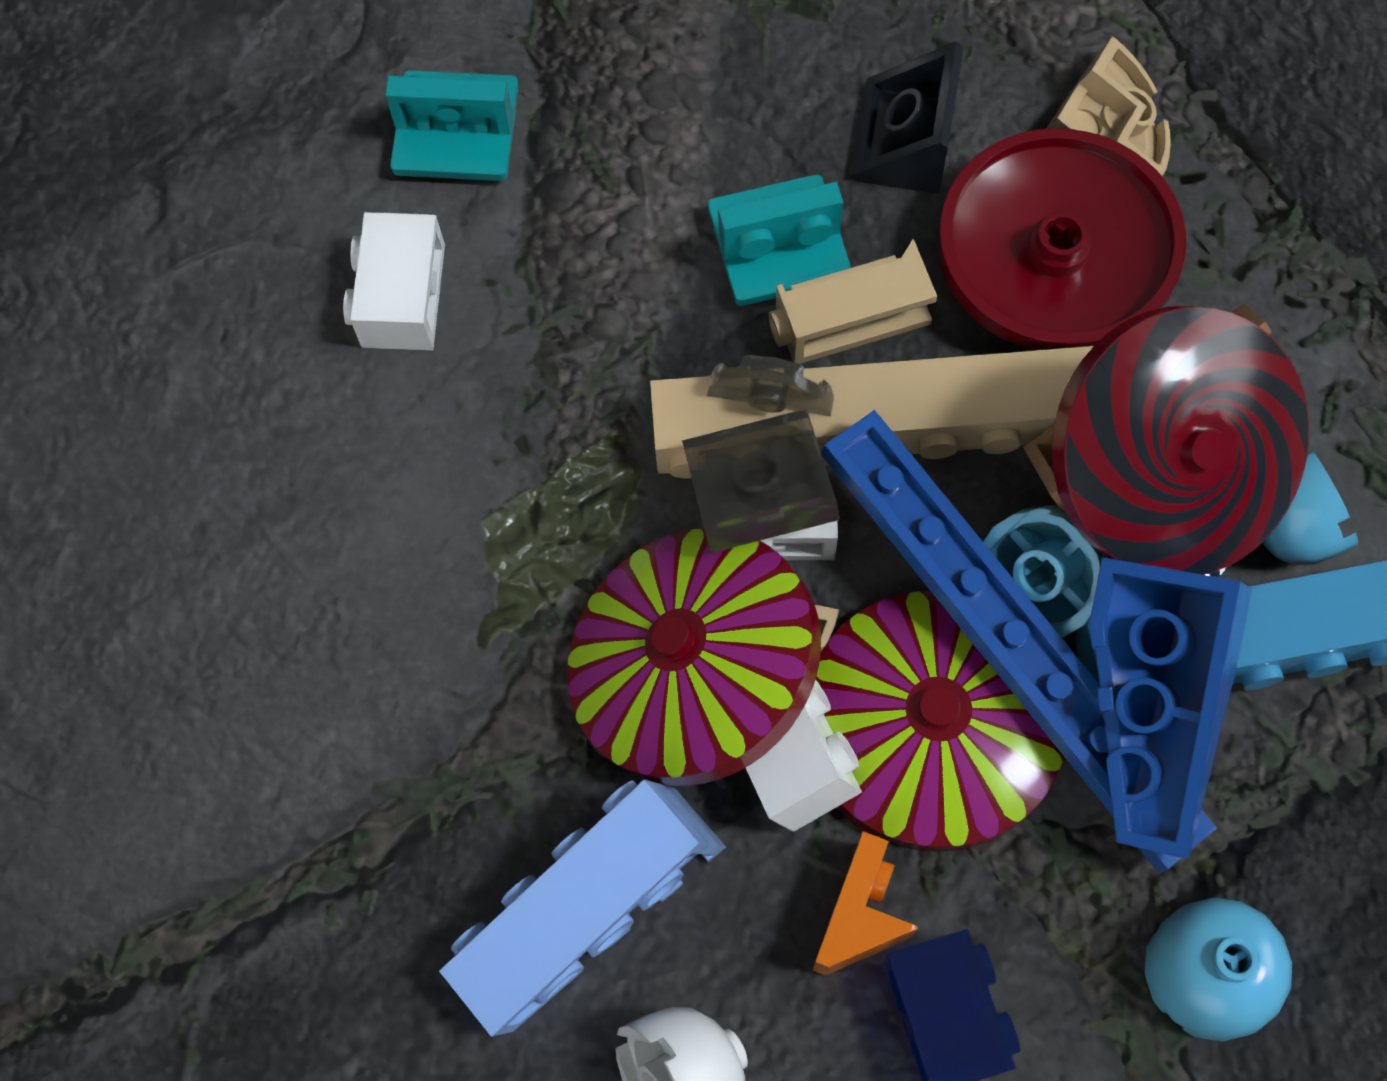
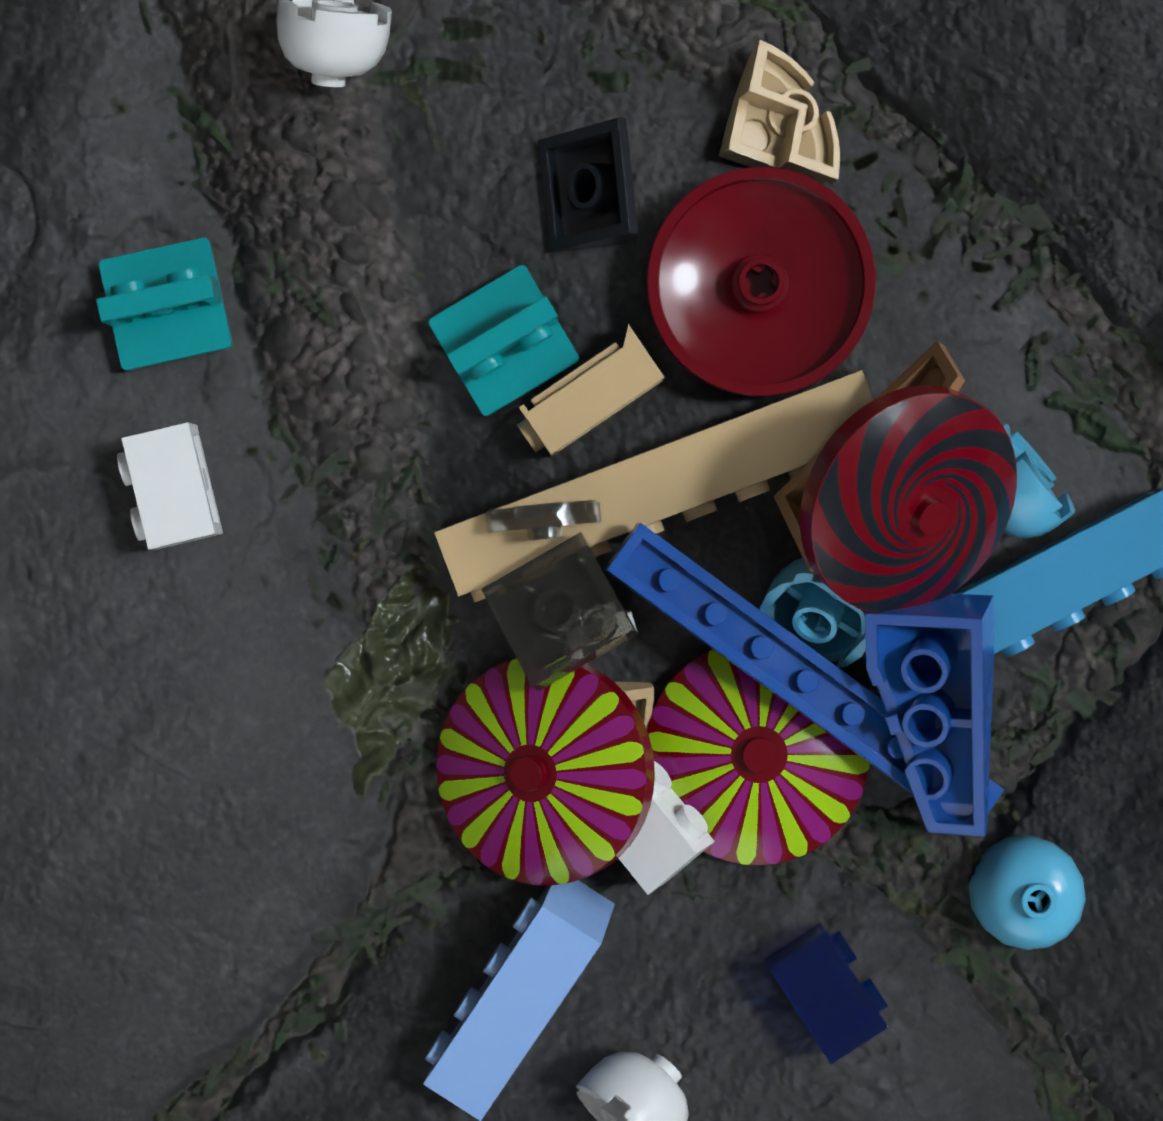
camera: 20 degrees left, 20 degrees up
orange slope [813,831,918,976] -> none

